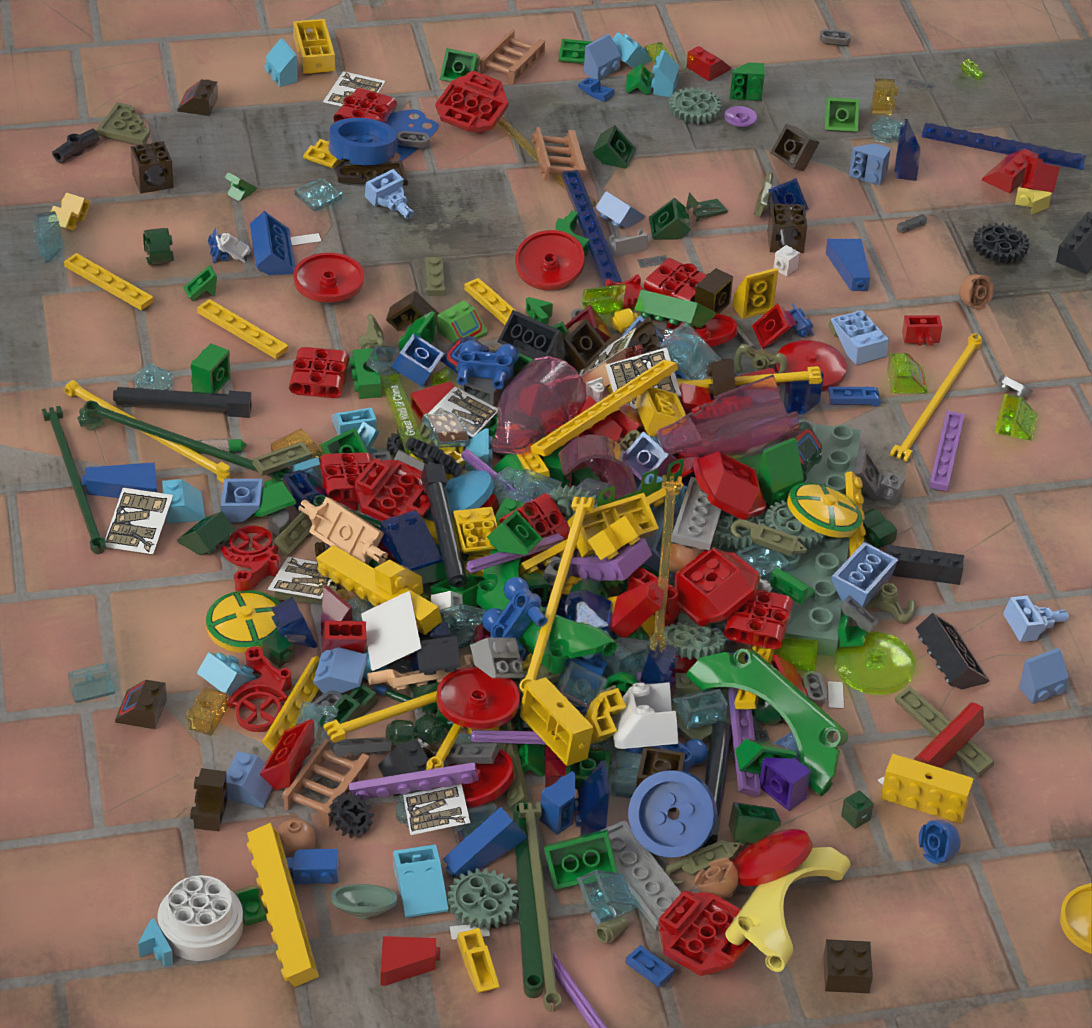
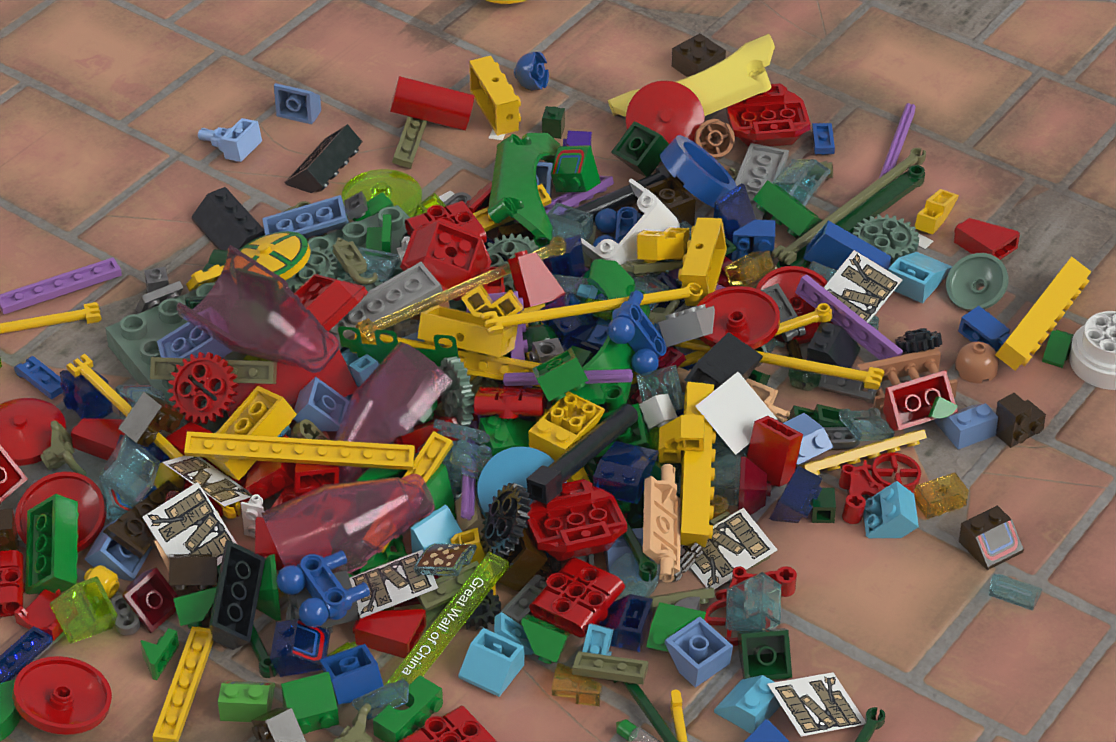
camera: 130 degrees left, 0 degrees up
yellow dish [206,590,286,653] -> none
clear green head [414,714,445,745] -> none
none -> clear yellow brick [724,250,775,287]
none -> clear light blue slope [726,572,781,631]
none -> tile [928,396,958,419]

